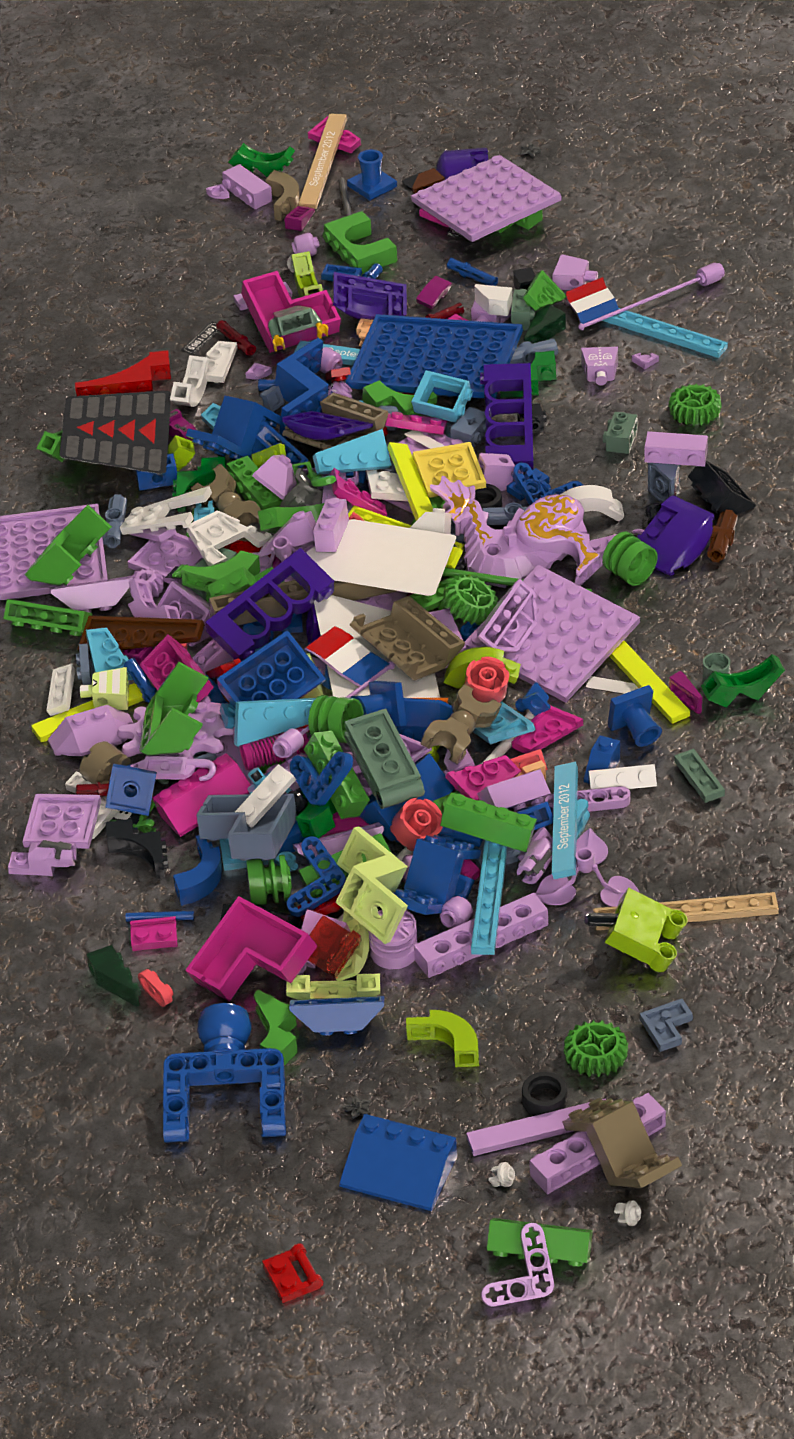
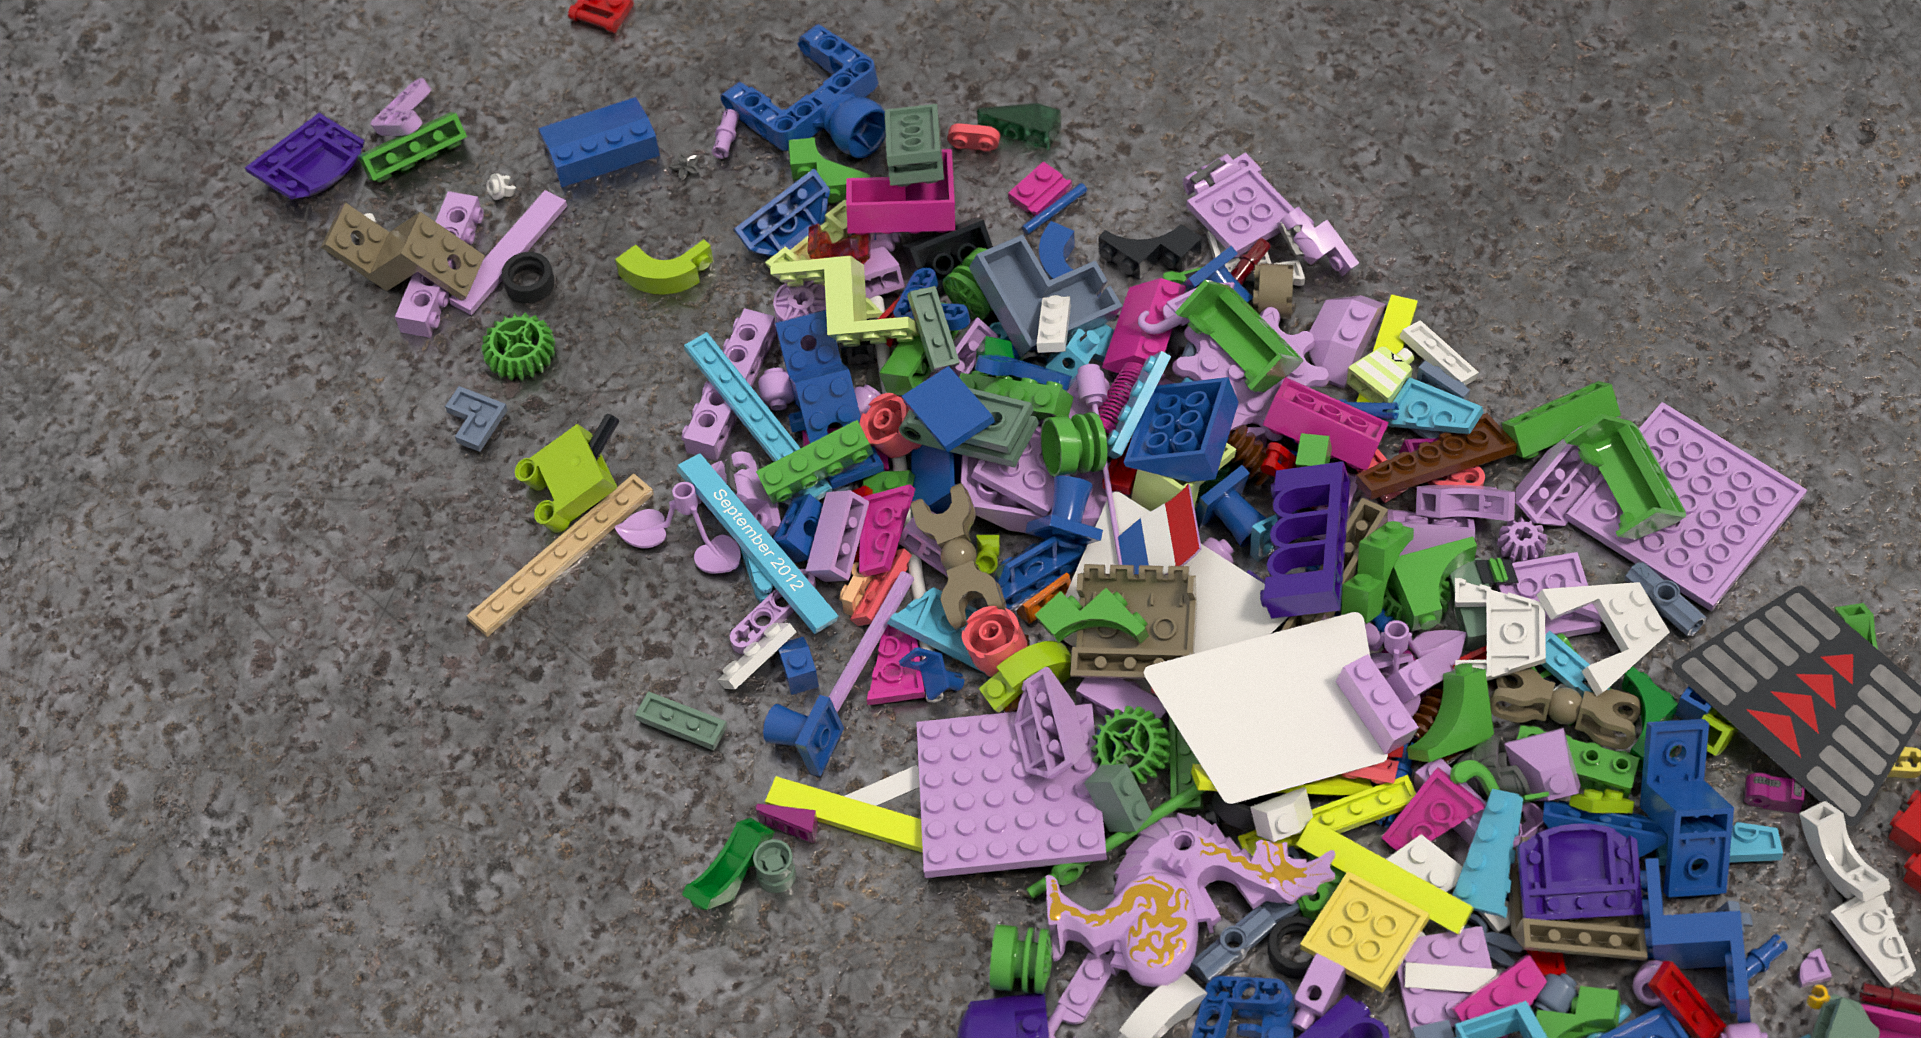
camera: 140 degrees right, 15 degrees up
none -> dark purple slope [245,113,364,200]
none -> lavender pin [712,109,739,159]
none -> lavender axle [829,571,914,713]
none -> sand green hinge [885,104,944,187]
none -> blue tile [902,366,995,453]
none -> sand green plate [907,286,960,372]
none -> bright green arch [1035,588,1149,644]
none -> sand green brick [1084,764,1152,832]
none -> lavender plate [1277,207,1359,276]
none -> bright green brick [1296,433,1332,468]

